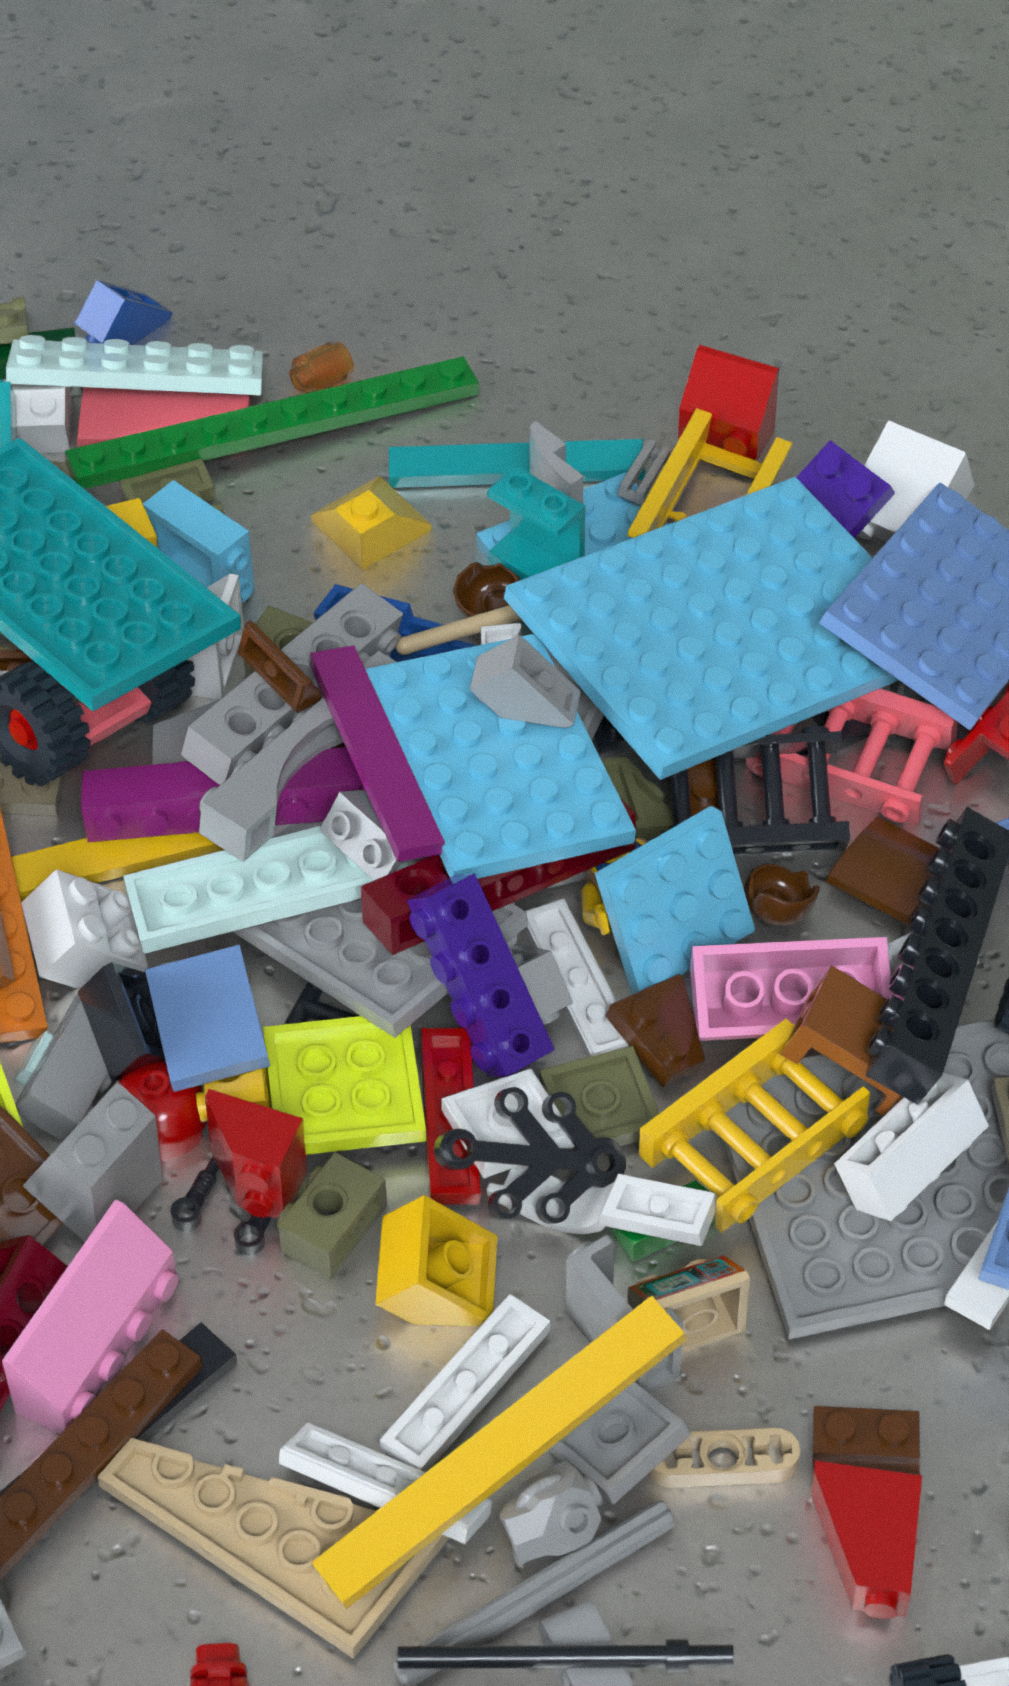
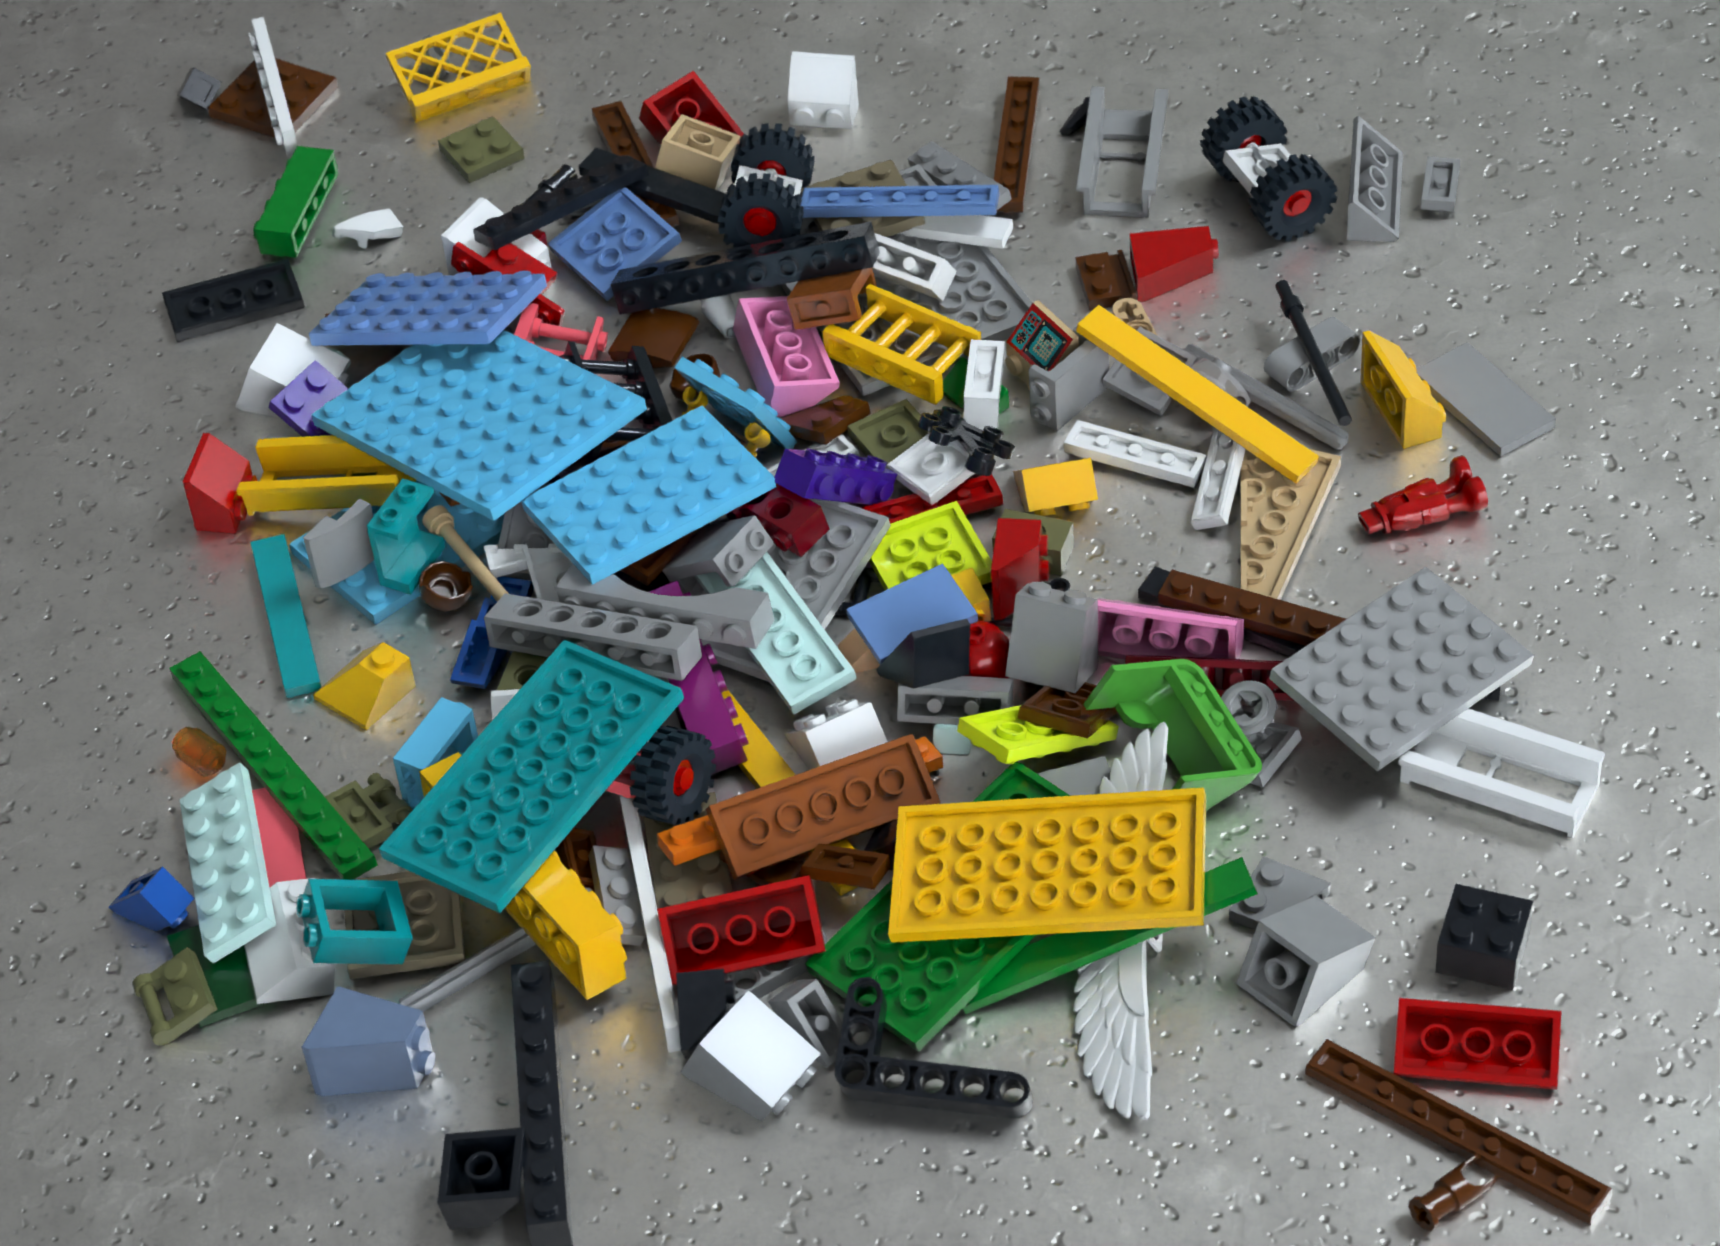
camera: 100 degrees left, 5 degrees down
reddish brown slope [238,620,322,713] -> none
magenta tile [309,645,445,862] -> none
light grey slope [470,634,581,728] -> none
light grey tile [617,438,672,506] -> none

